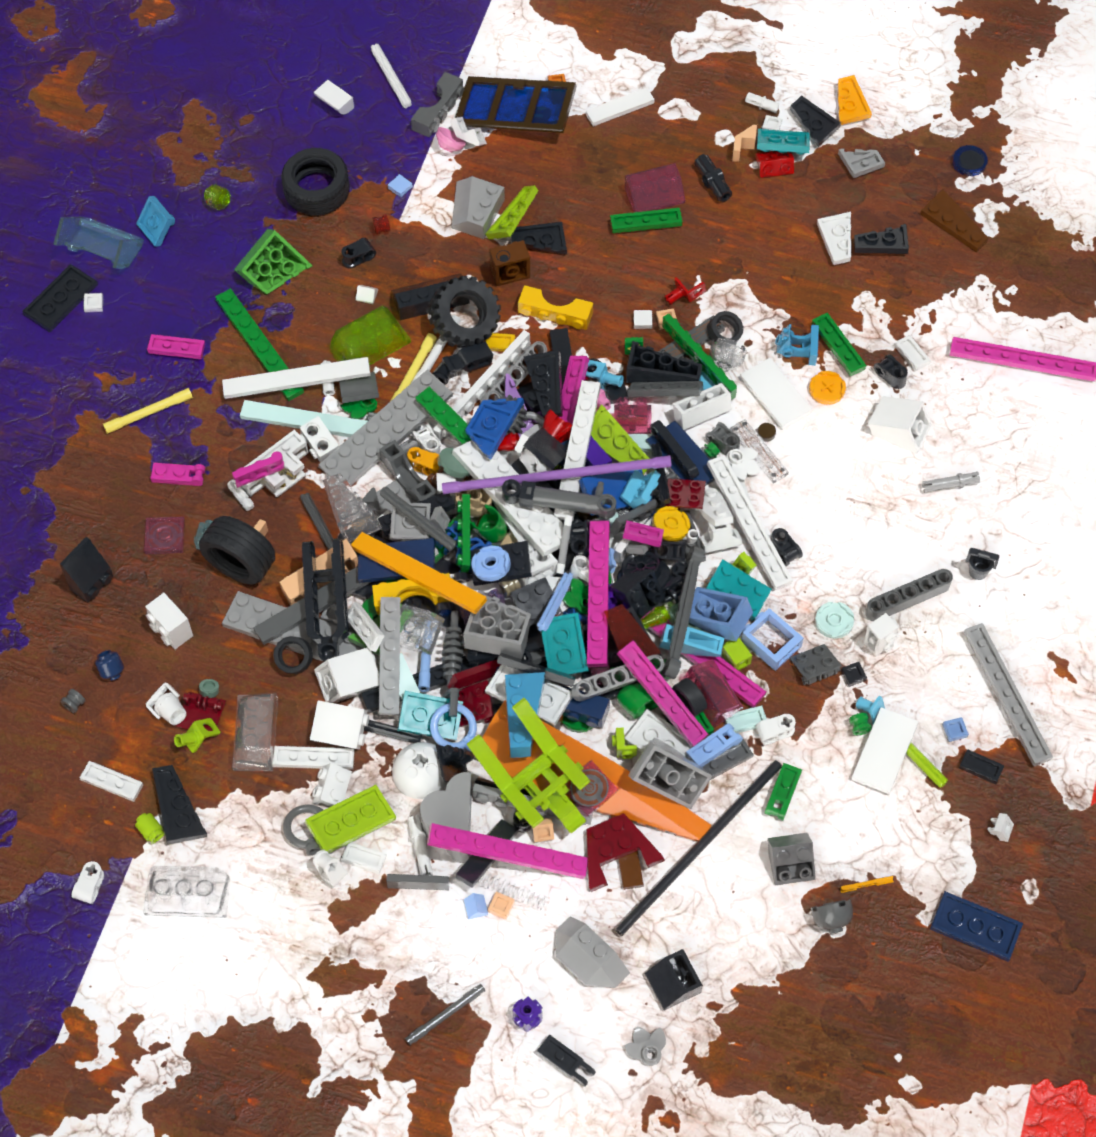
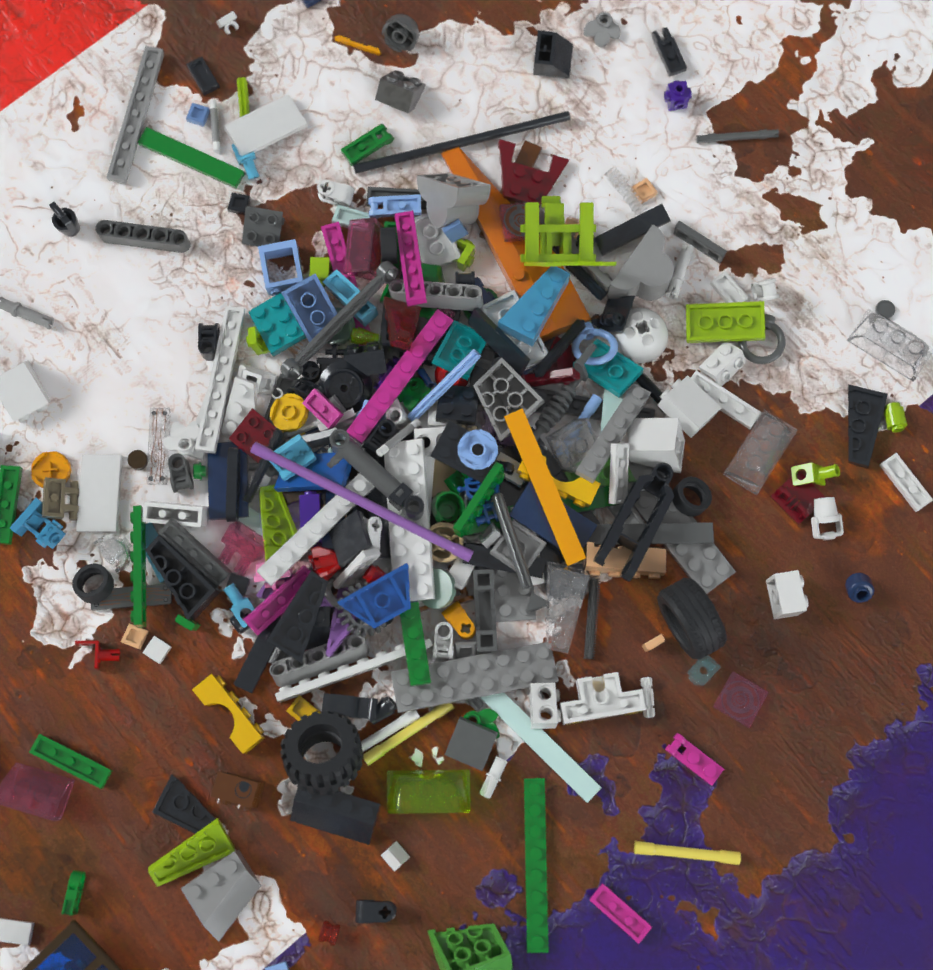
camera: 145 degrees left, 15 degrees up
black slope [60,537,113,603] -> none
dark grey wheel [60,689,86,713] -> none
sand green tile [199,679,219,698] -> none
white tile [222,357,371,399] -> none
dark pink plate [232,451,285,488] -> none
dark pink plate [427,823,588,879] -> none
light blue slope [464,893,488,919] -> none
light grey wedge [556,916,630,988] -> none
light aqua tile [815,602,854,639] -> none
green wheel [849,713,872,736] -> none
white brick [863,613,899,657] -> none
none -> dark tan plate [42,477,79,521]
none -> green piece [61,870,86,916]
none -> green tile [138,127,245,189]
none -> light grey bar [209,100,221,153]
none -> medium blue tile [442,219,468,243]
none -> black bush [455,271,475,285]
none -> black axle [533,319,586,378]
none -> dark grey piece [875,300,895,319]

